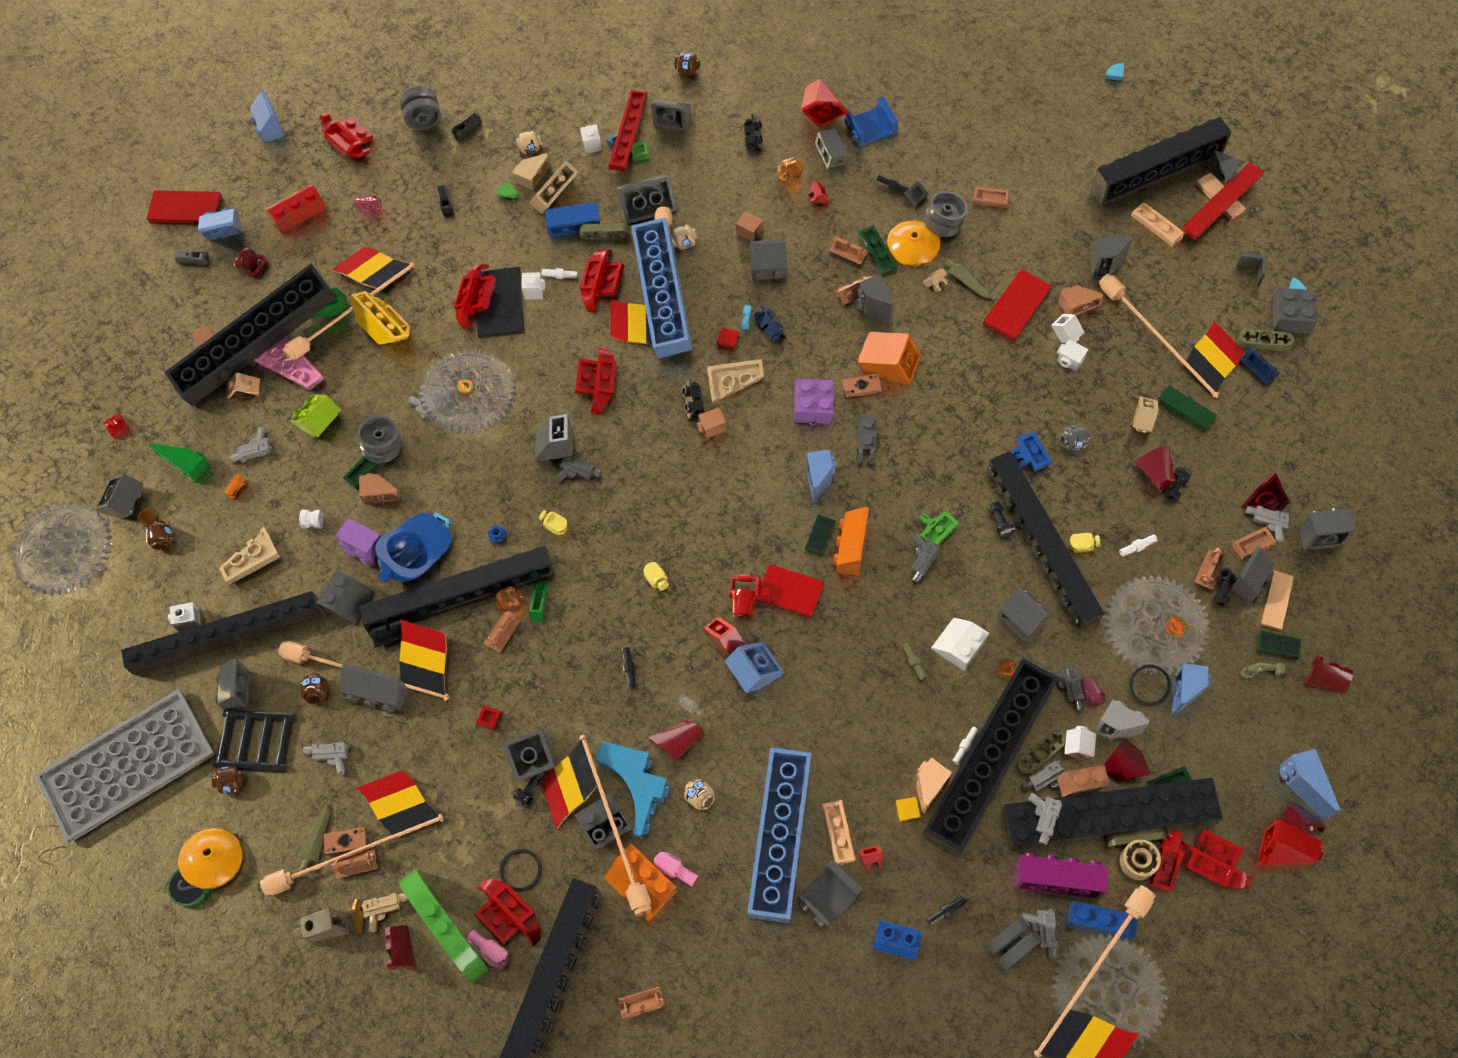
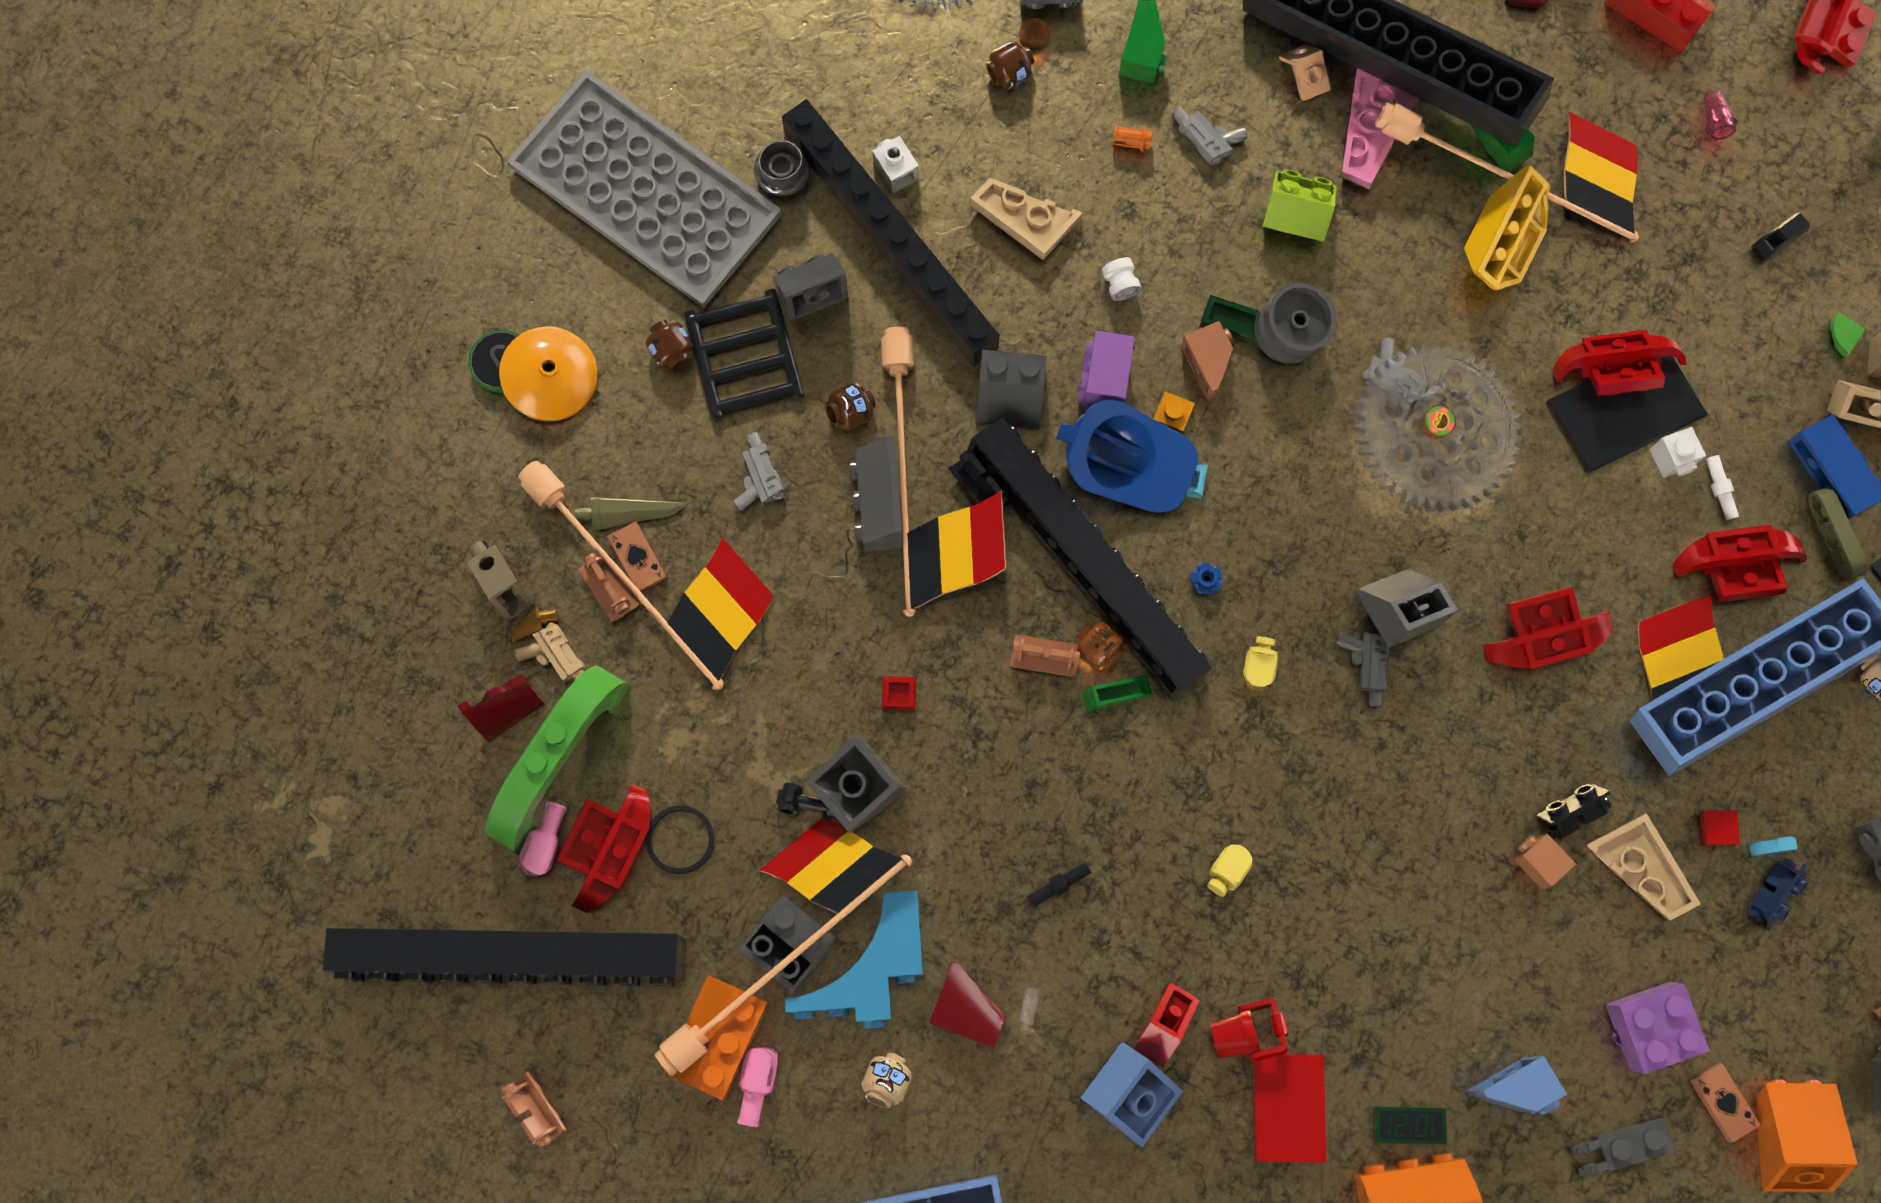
camera: 65 degrees right, 10 degrees up
none -> flat silver piece [754,140,810,197]
none -> light orange plate [1153,391,1195,434]

